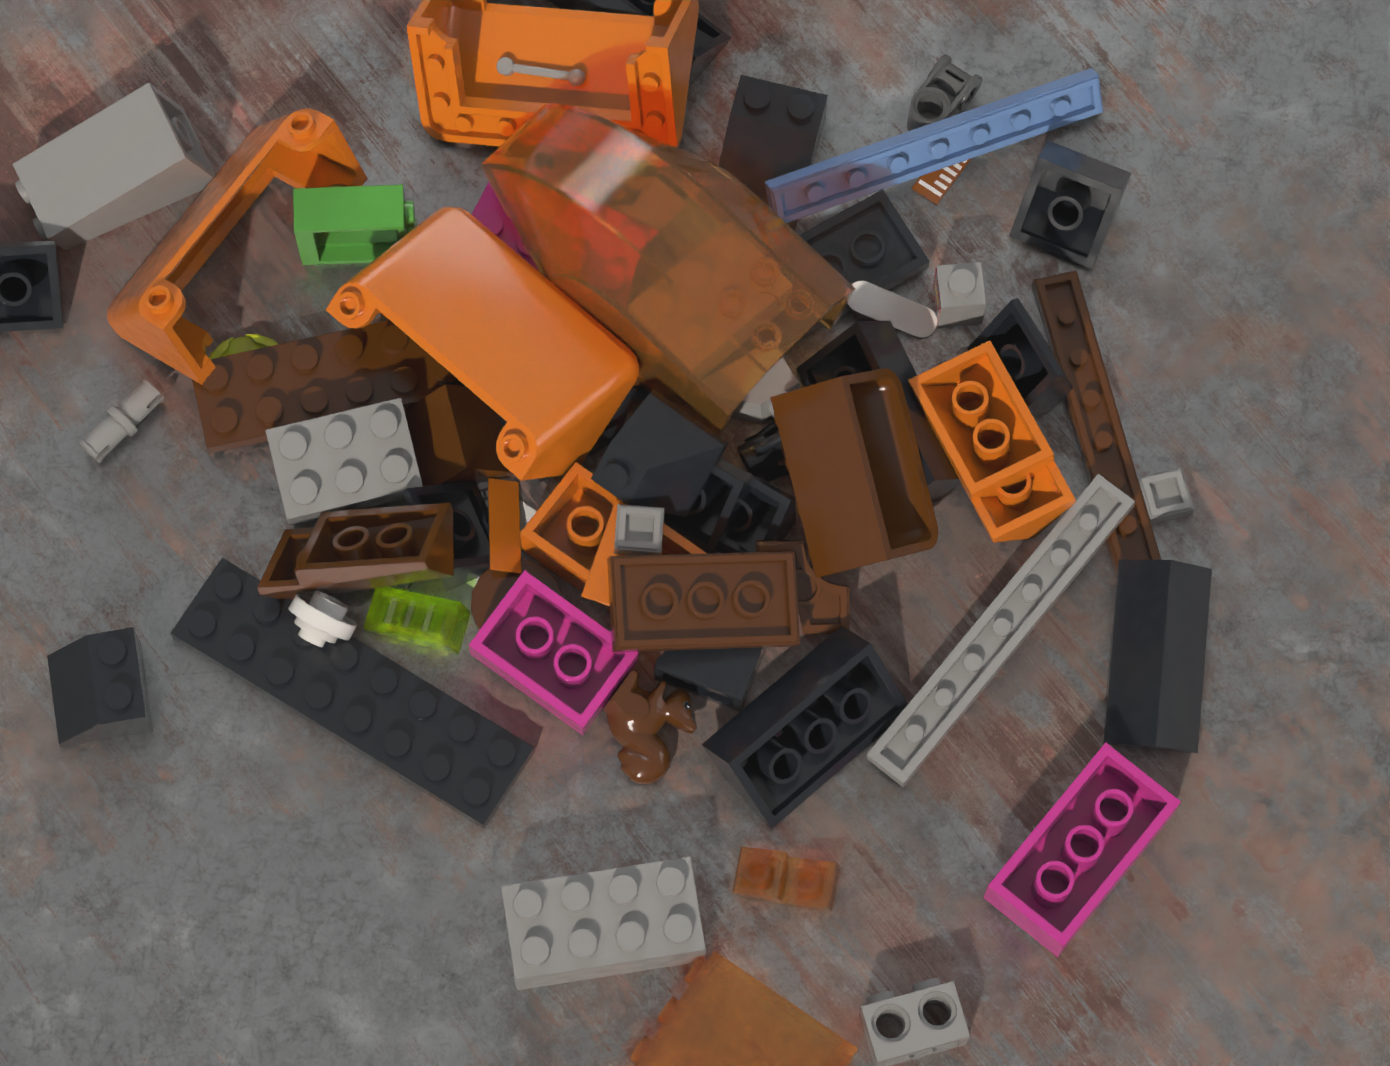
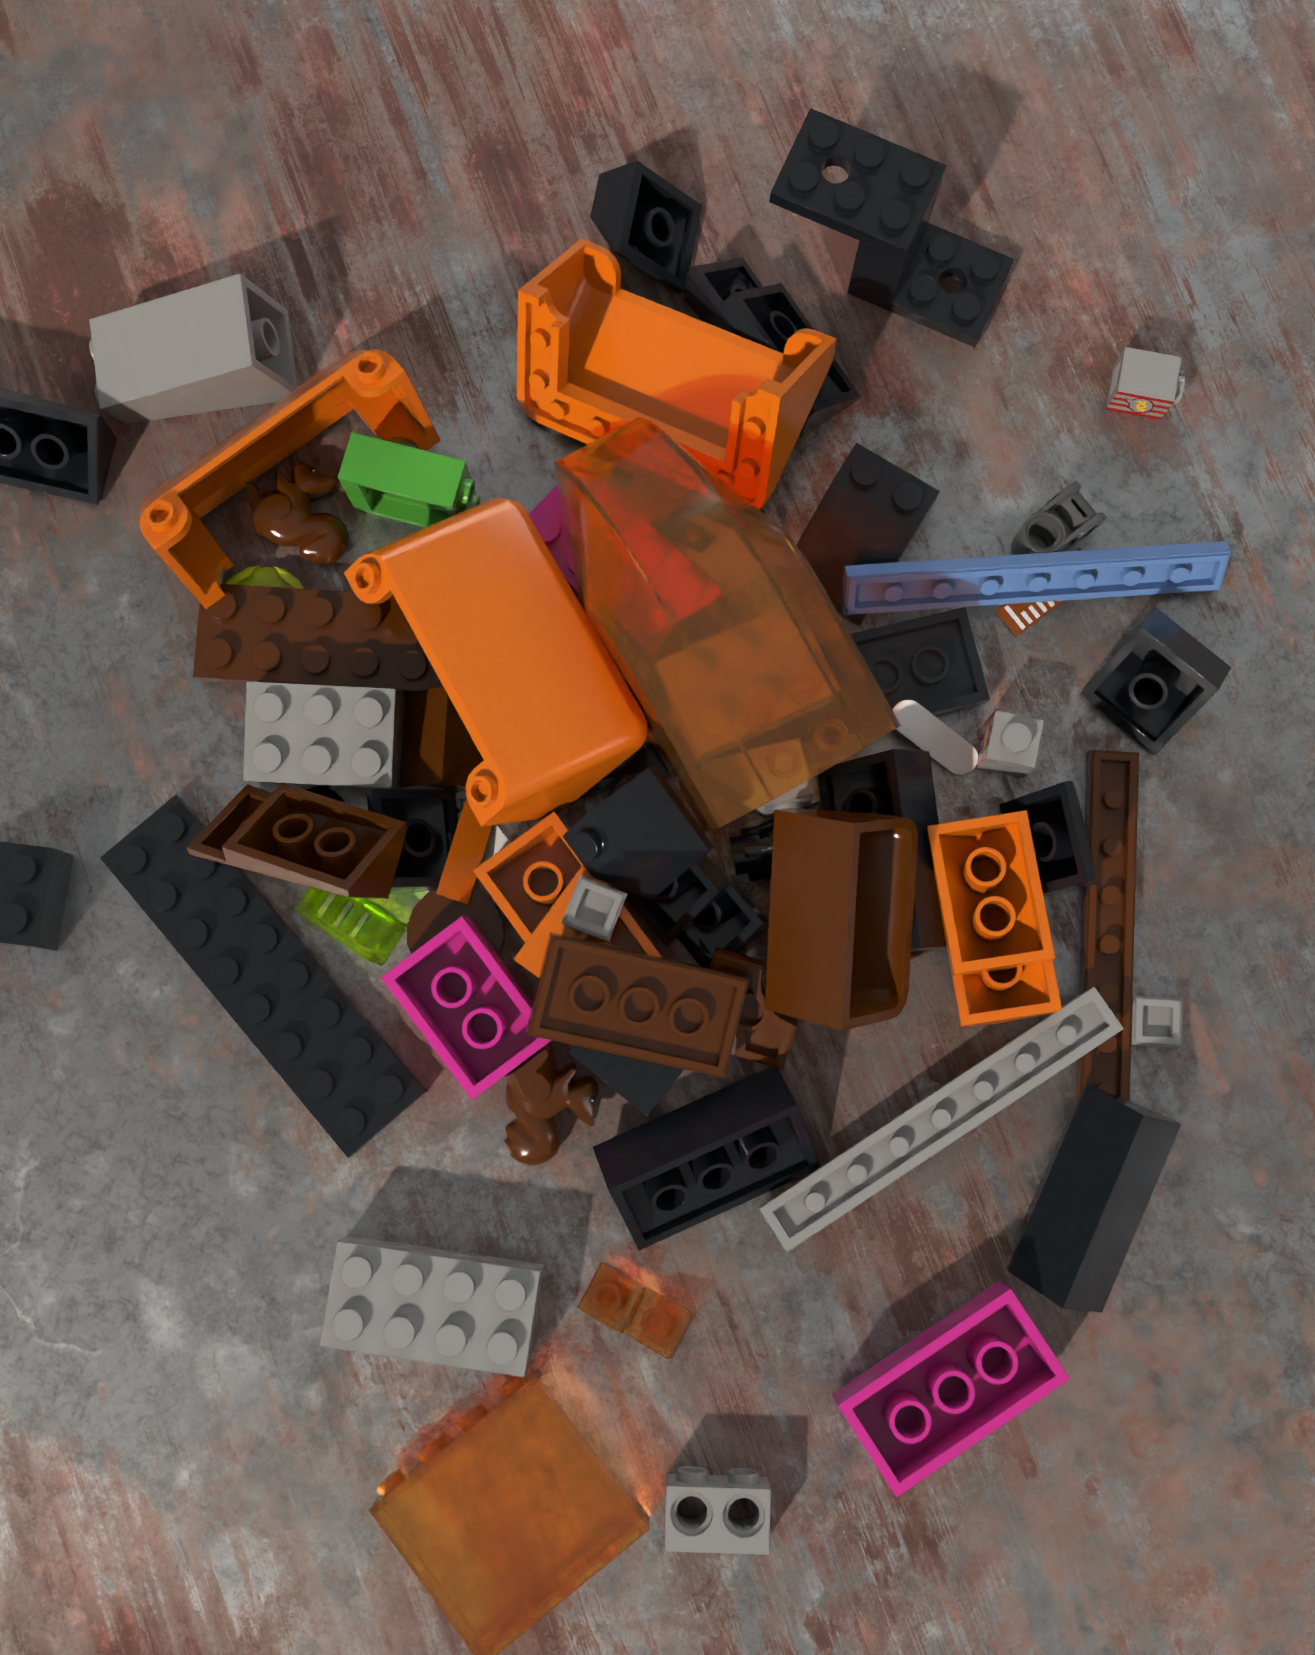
camera: 20 degrees right, 10 degrees up
light grey pin [79,379,165,464] -> none
white plate [288,590,357,647] -> none
light grey hinge [496,57,586,86] -> none
none -> reddish brown animal [245,462,349,564]

